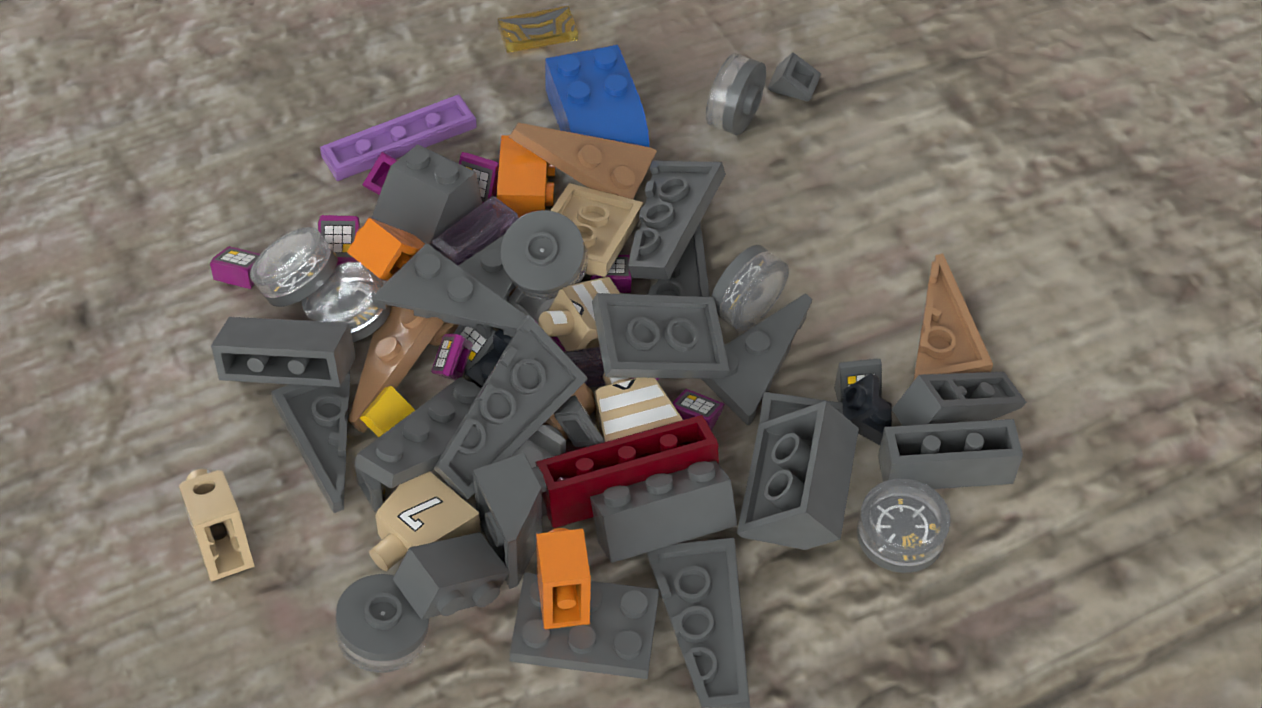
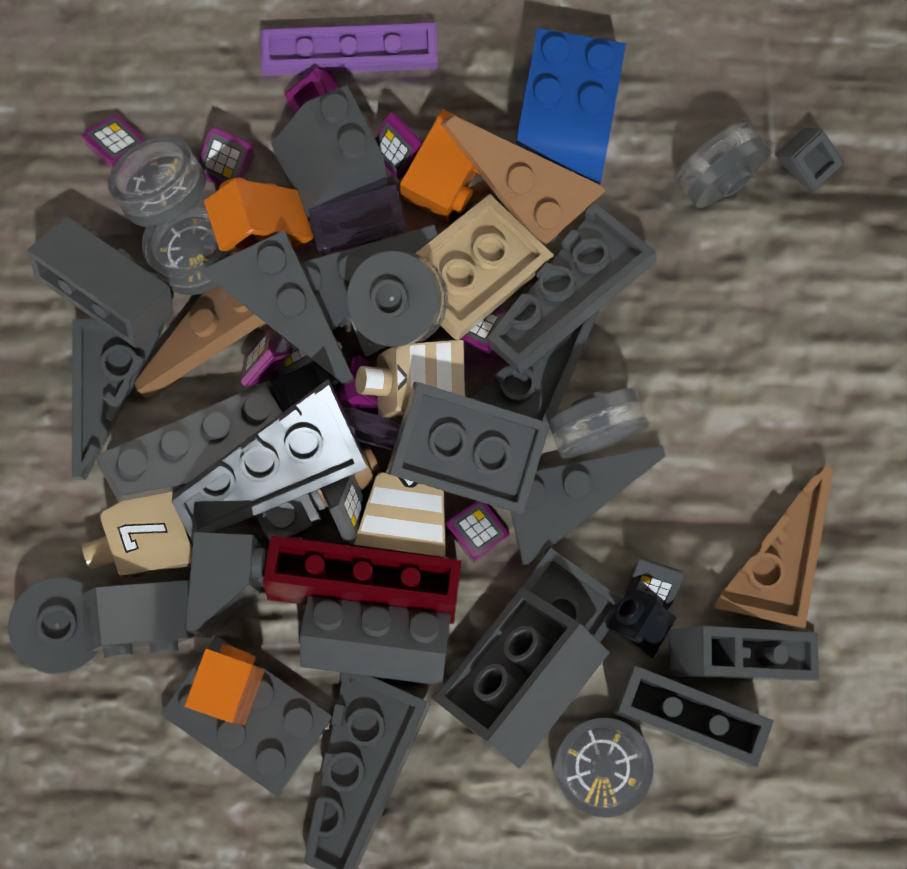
camera: 30 degrees right, 25 degrees up
yellow tile [359,385,415,437] -> none

